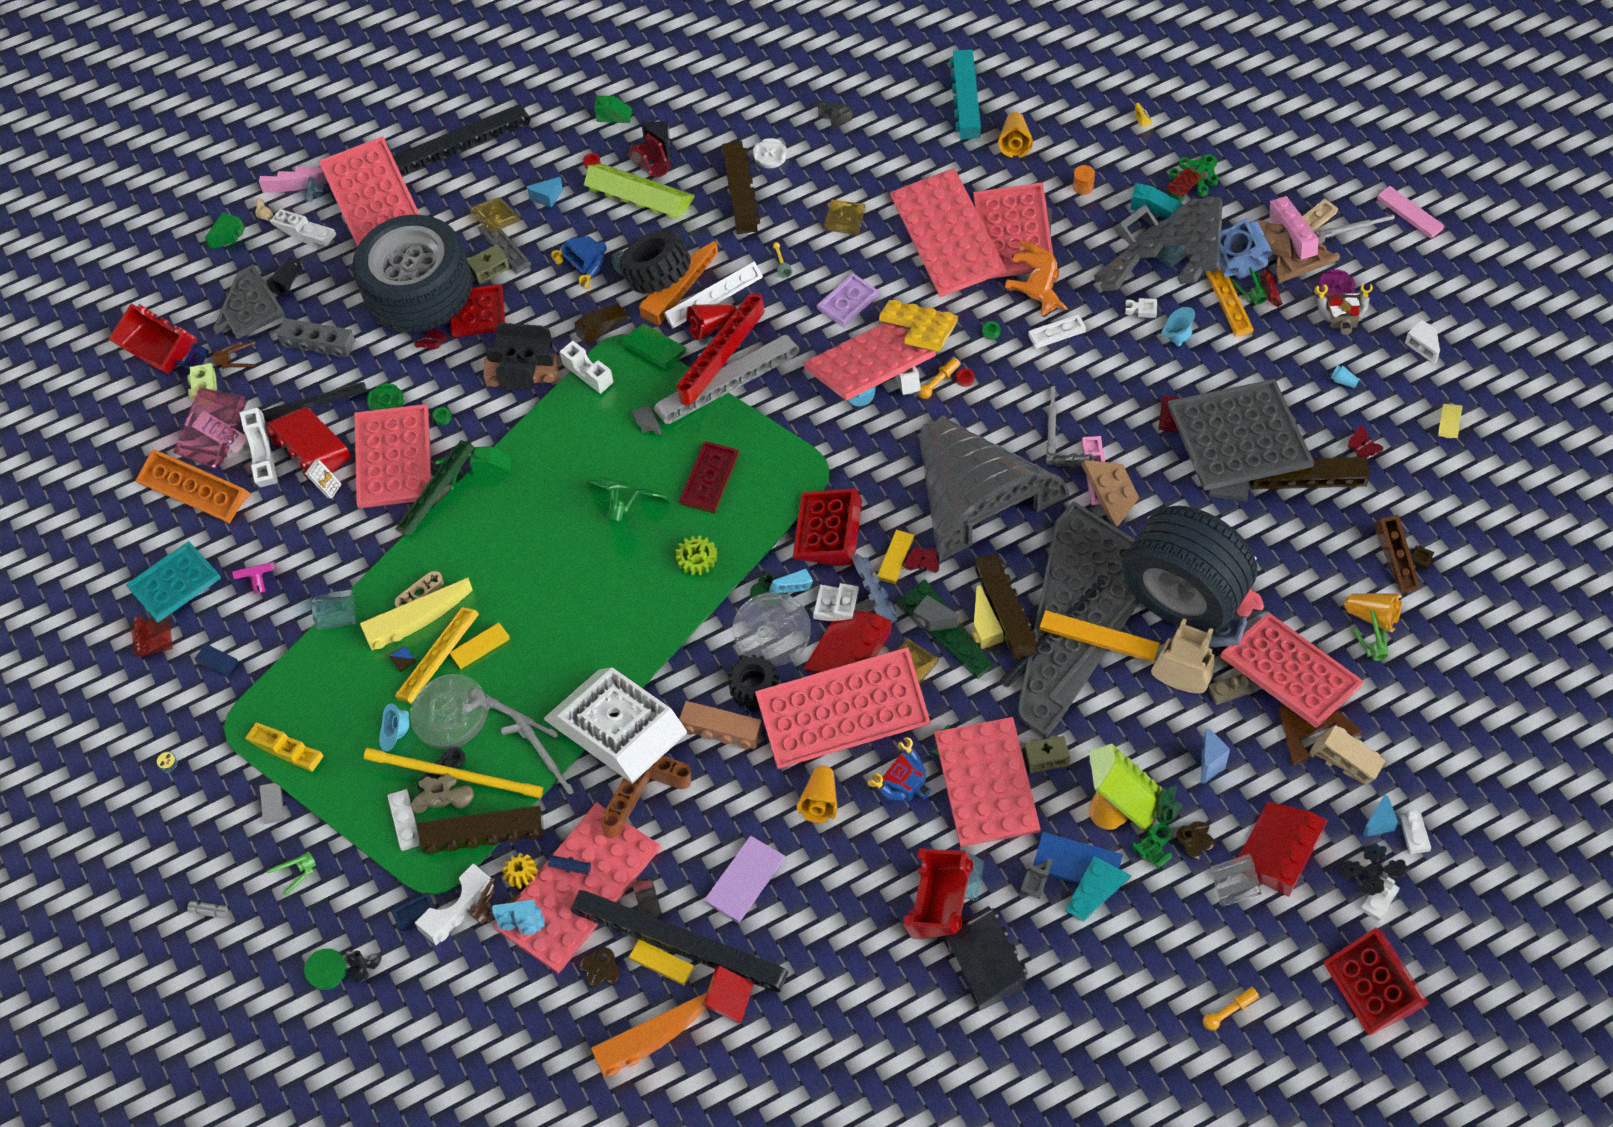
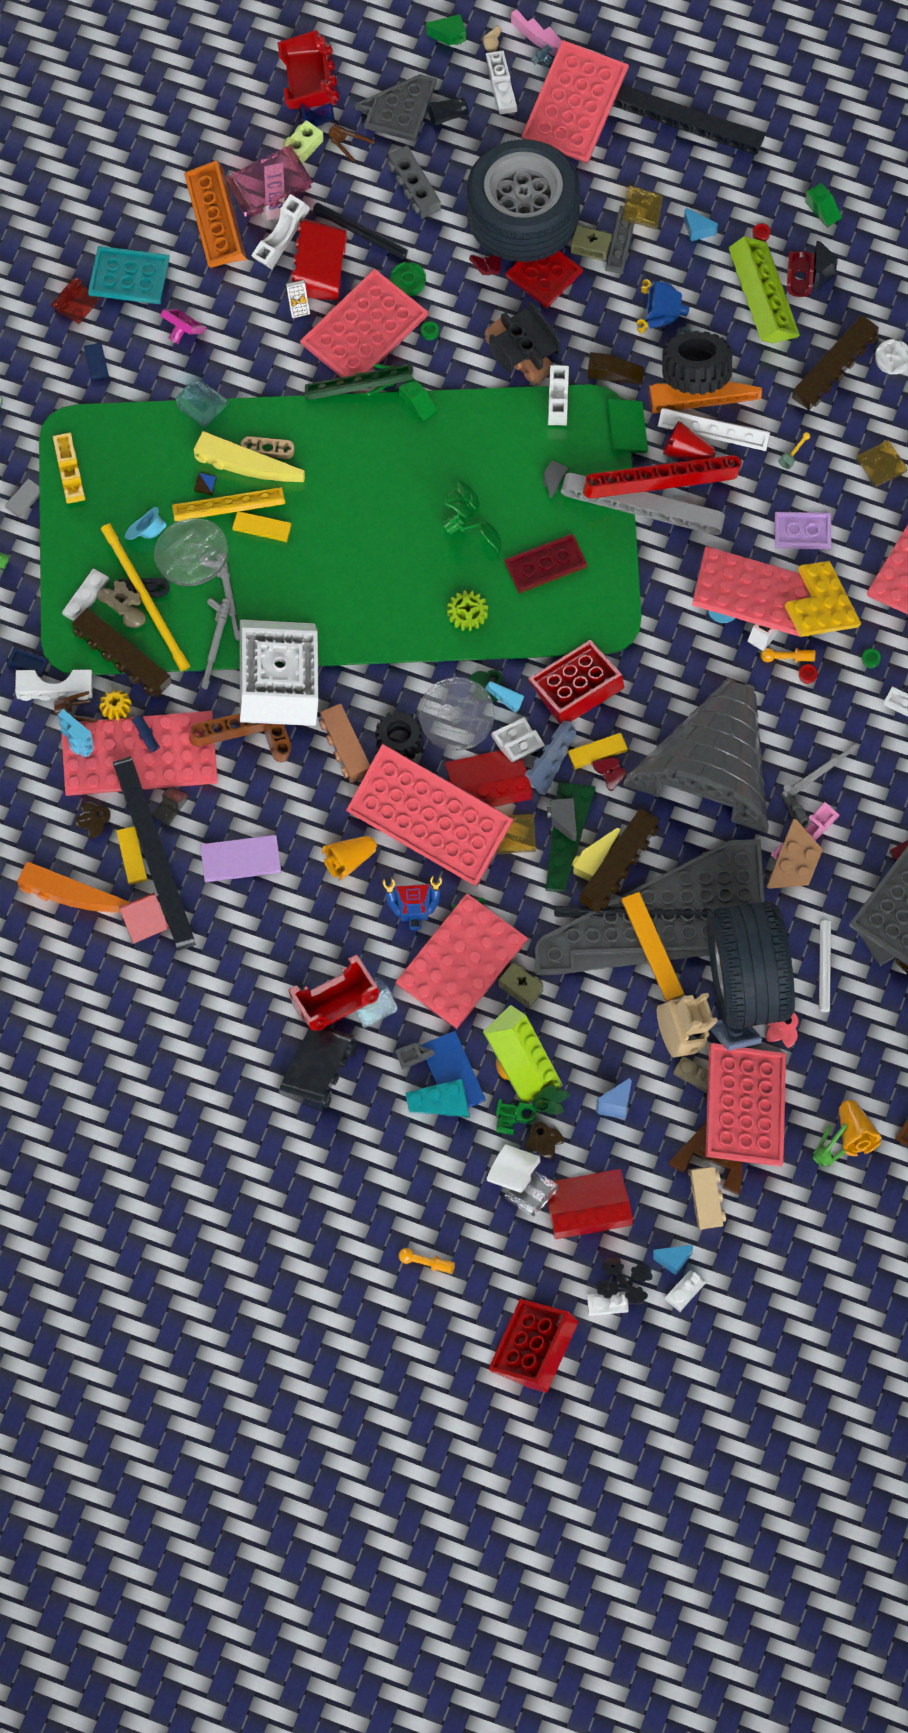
camera: 45 degrees right, 10 degrees up
none -> white slope [487,1144,540,1193]

